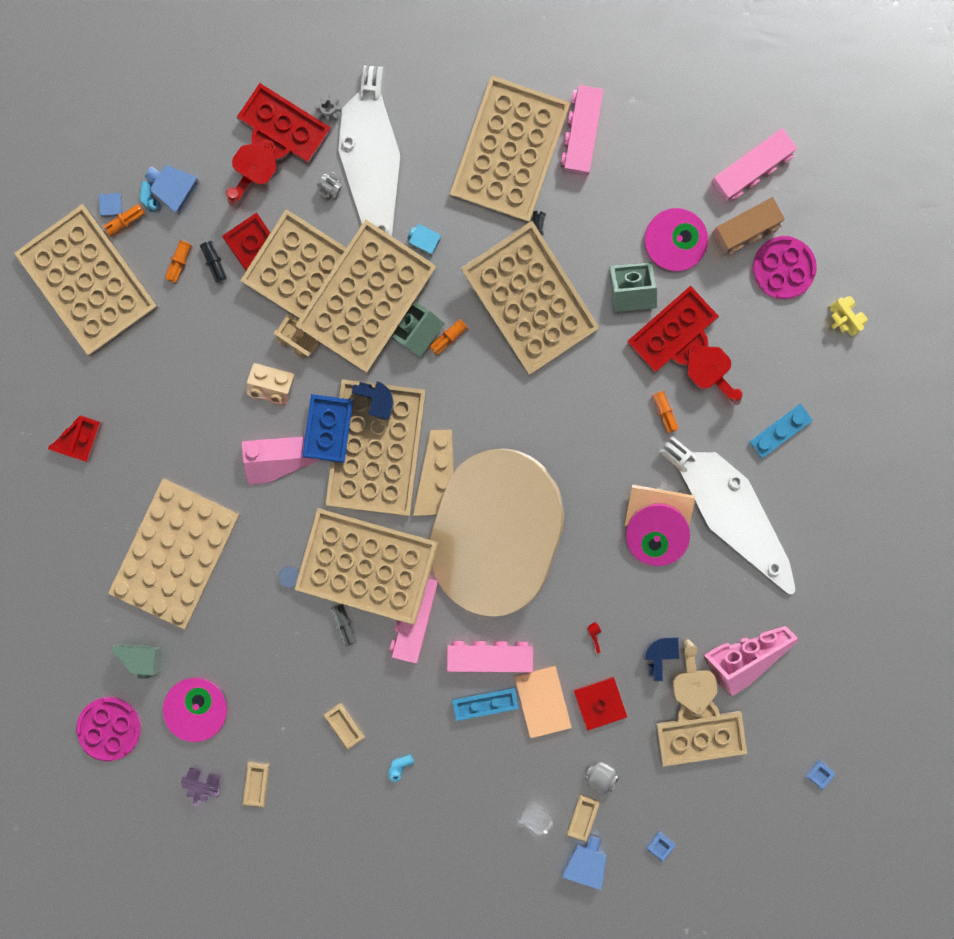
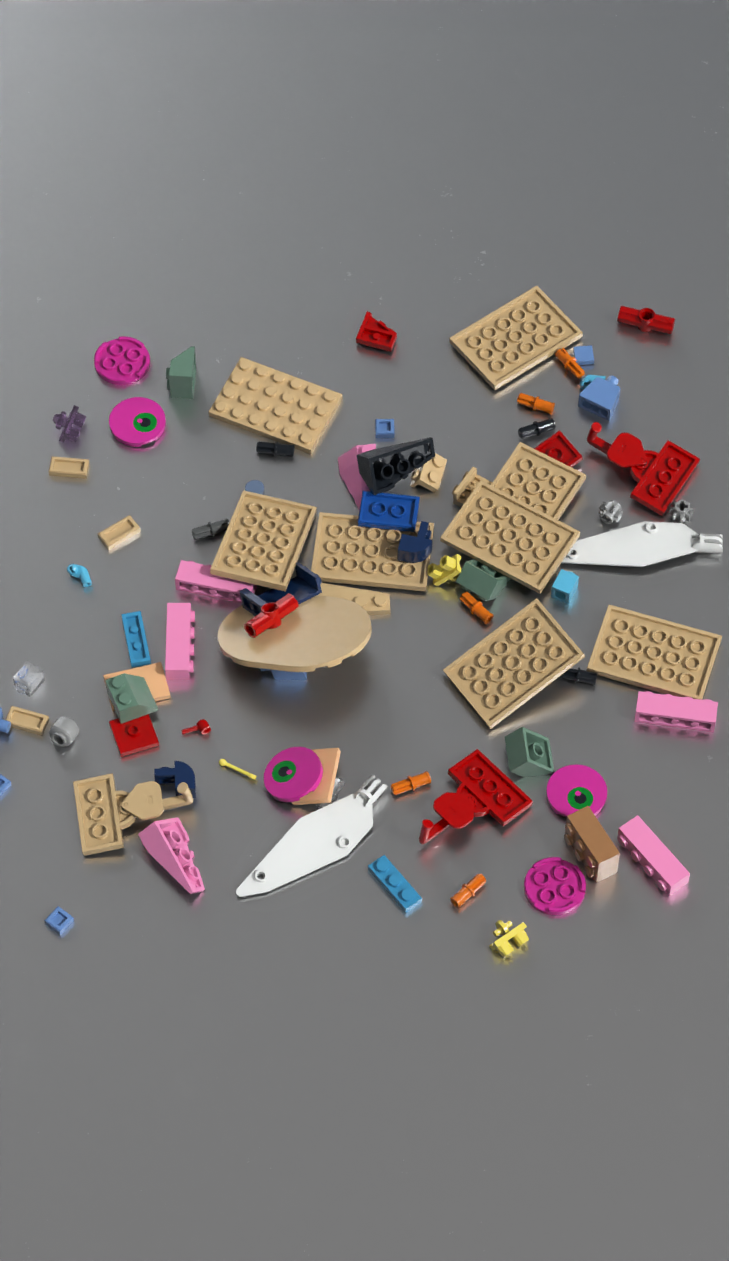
camera: 90 degrees right, 30 degrees down
none -> sand green slope [105,673,158,724]
none -> light yellow hinge [219,759,257,780]
none -> dark blue panel [239,562,322,616]
none -> red piece [244,593,299,638]
none -> black axle [256,441,295,457]
none -> black wedge [357,437,435,495]
none -> medium blue tile [375,419,395,438]
none -> light yellow hips [427,554,462,586]
none -> orange axle [450,874,486,908]
none -> red piece [617,306,675,334]

